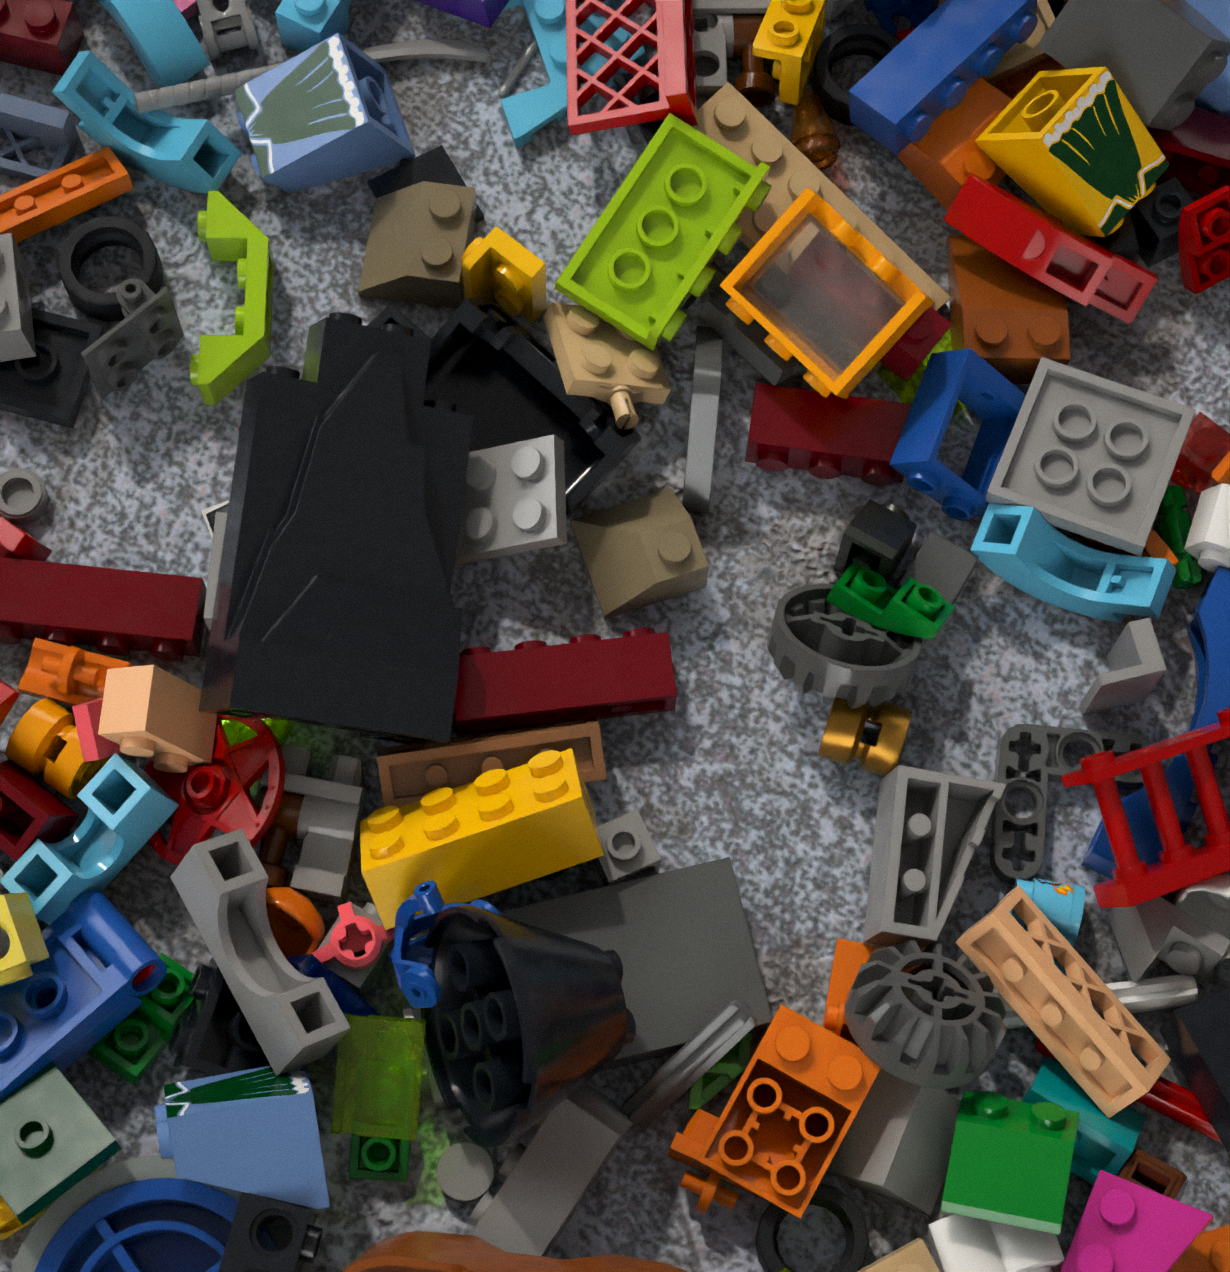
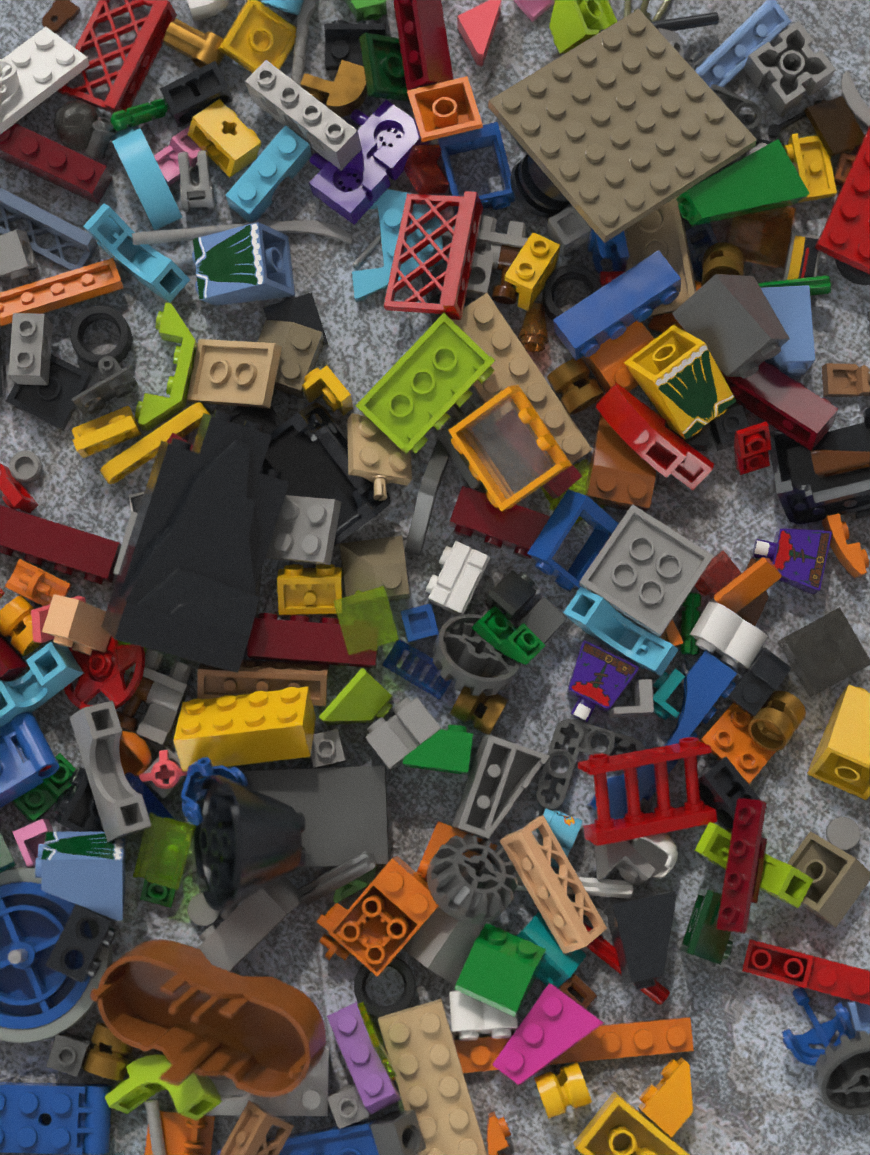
camera: 15 degrees right, 10 degrees up
none -> bright pink panel [13,819,54,868]
none -> yellow bracket [72,406,142,458]
none -> yellow beam [100,402,210,485]
none -> tan plate [187,339,282,408]
none -> yellow bracket [277,564,343,615]
none -> lime slope [319,668,393,725]
none -> clear neon green piece [334,586,400,655]
none -> light grey brick [365,697,441,771]
none -> clear blue slope [382,638,453,700]
none -> blue plate [400,603,439,643]
none -> green slope [403,724,473,775]
none -> white brick [425,541,490,615]
none -> pearl gold wheel [547,357,605,415]
none -> torso [567,640,639,722]
none -> teal bracket [652,669,685,721]

